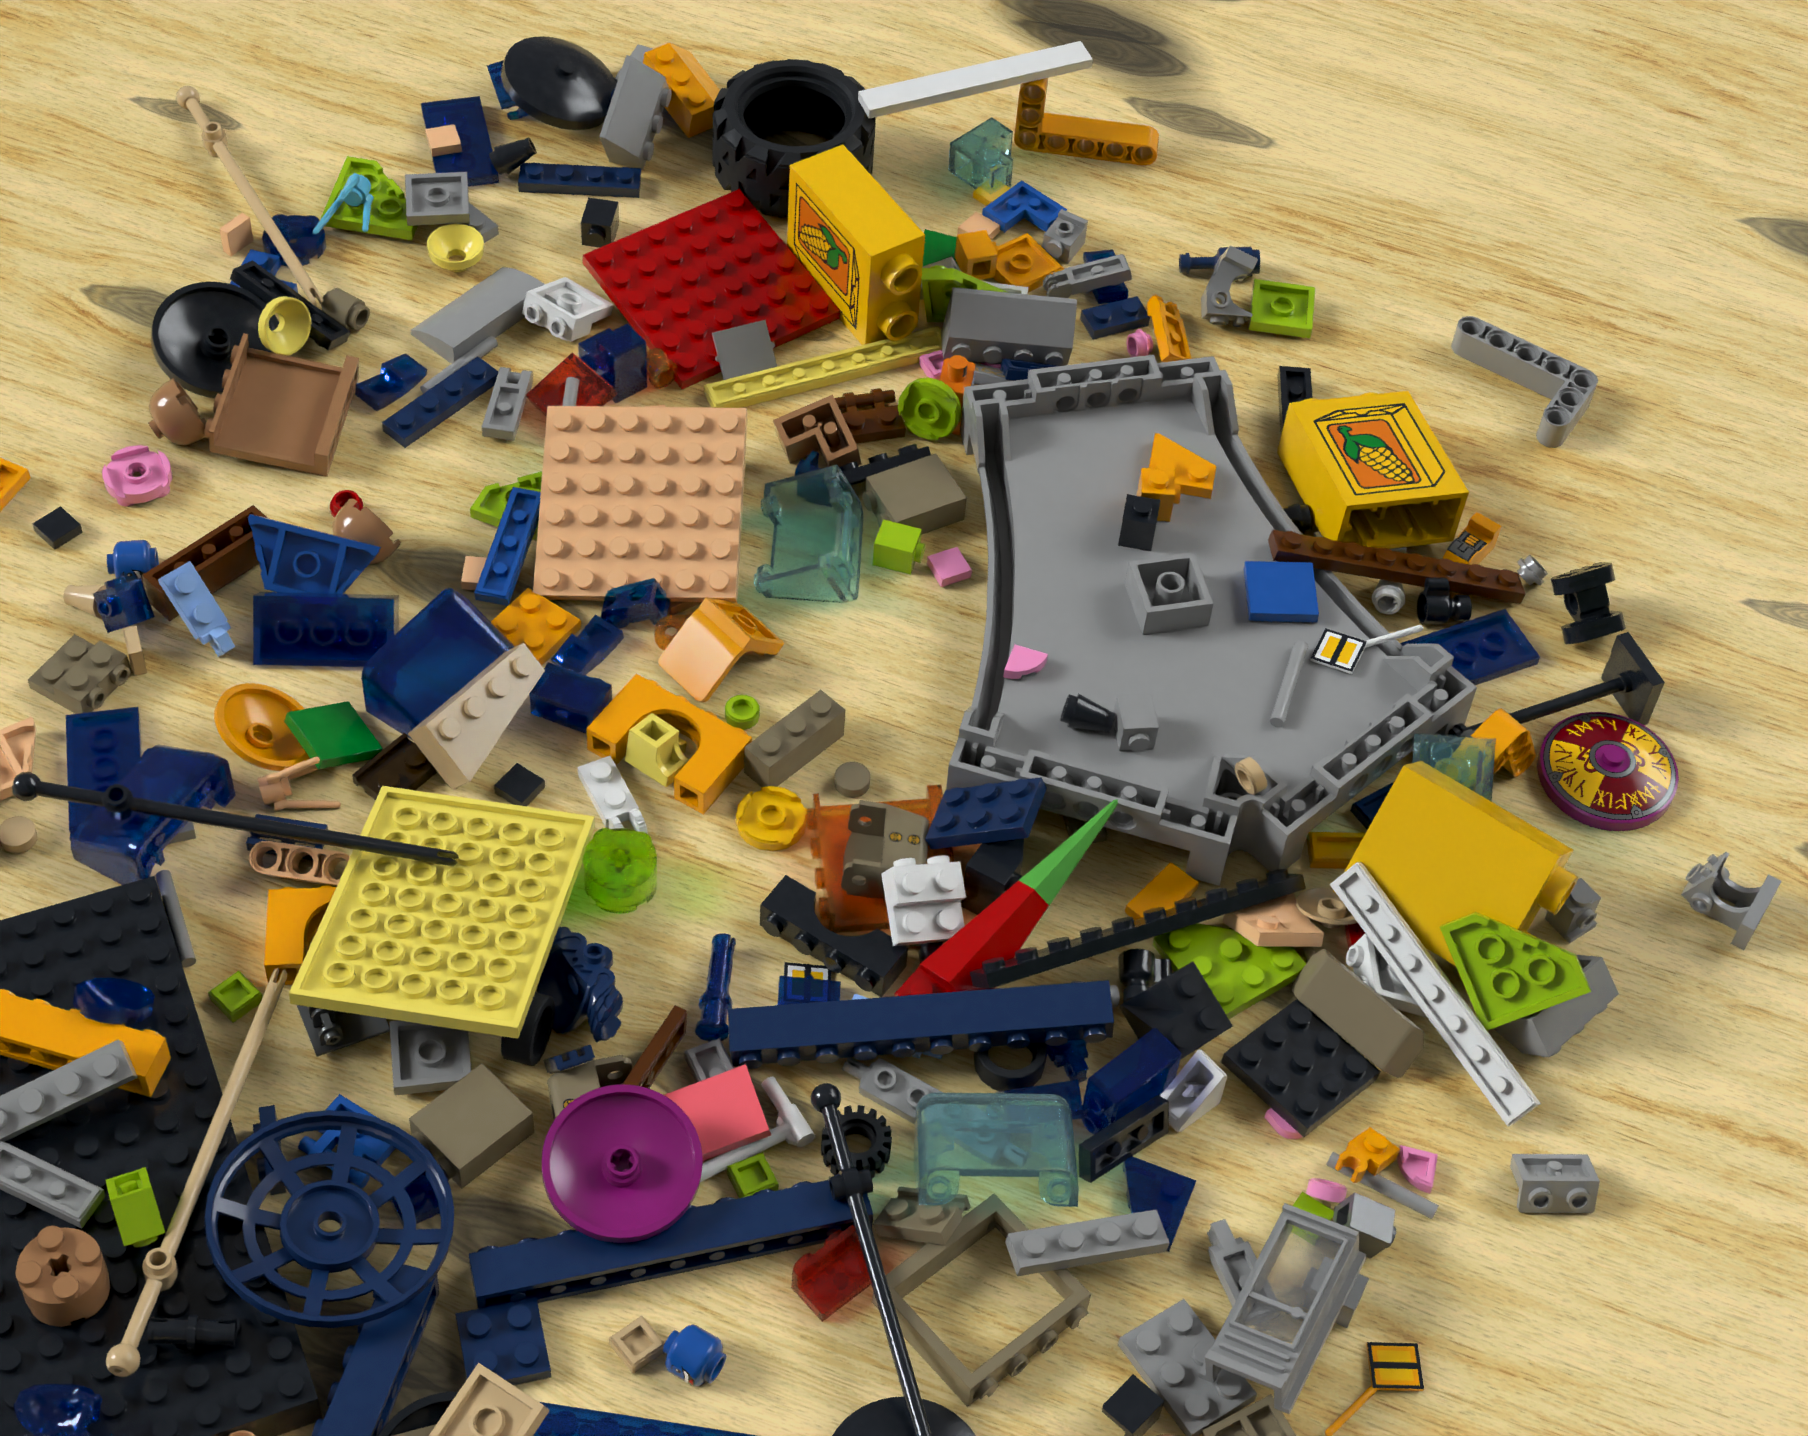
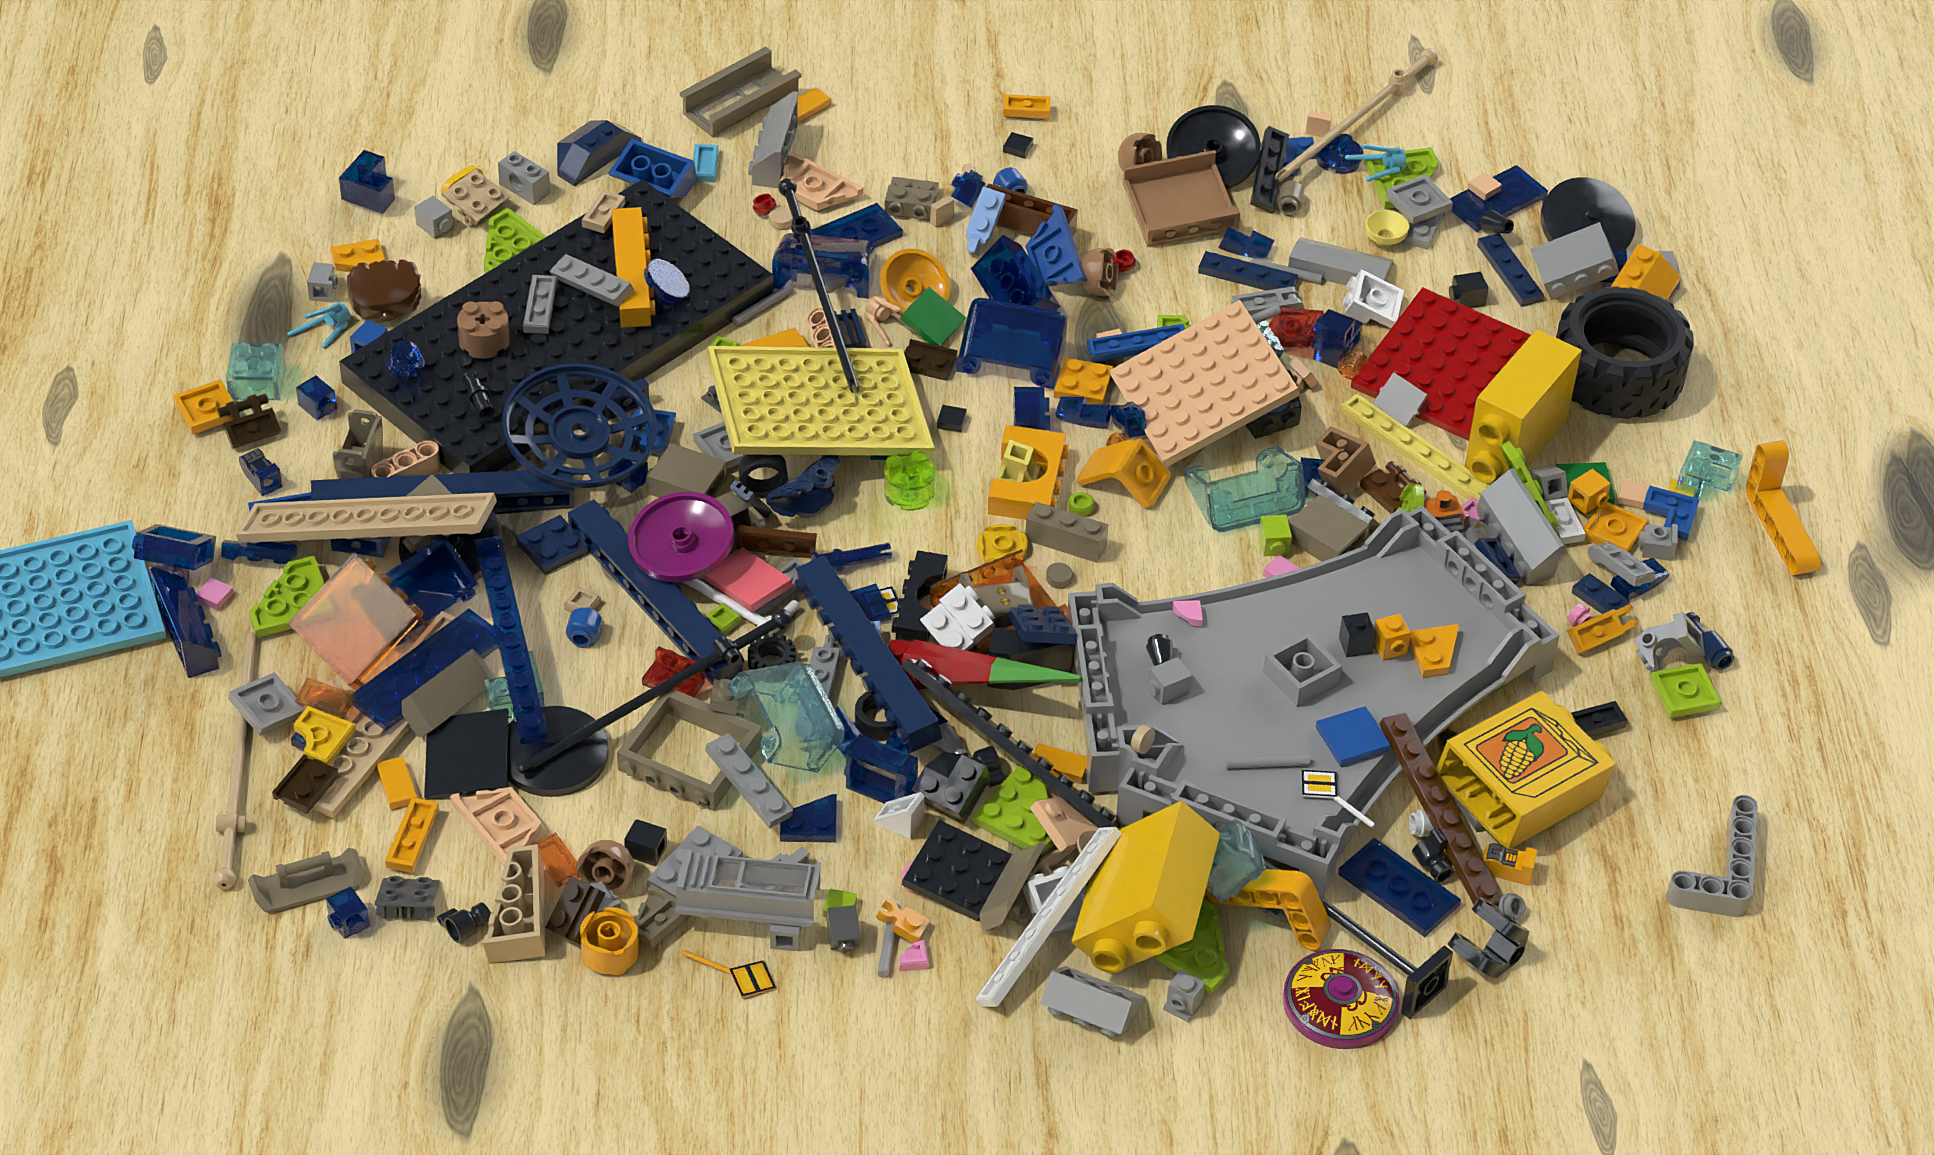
camera: 70 degrees right, 5 degrees down
bright pink plate [102,445,172,507] -> none
tan bar [106,968,288,1377] -> none
lime slope [106,1167,165,1247] -> none
light yellow piece [258,296,311,356] -> none
tan wedge [408,643,545,790] -> none
white hinge [577,756,648,845] -> none
white tile [858,41,1093,118] -> none
black plate [1078,1095,1169,1183] -> none
bright pink tile [1306,1178,1347,1203] -> none
lime plate [1440,912,1591,1031] -> none
light grey bracket [1510,1154,1600,1213] -> none
light grey tile [1681,852,1781,950] -> none

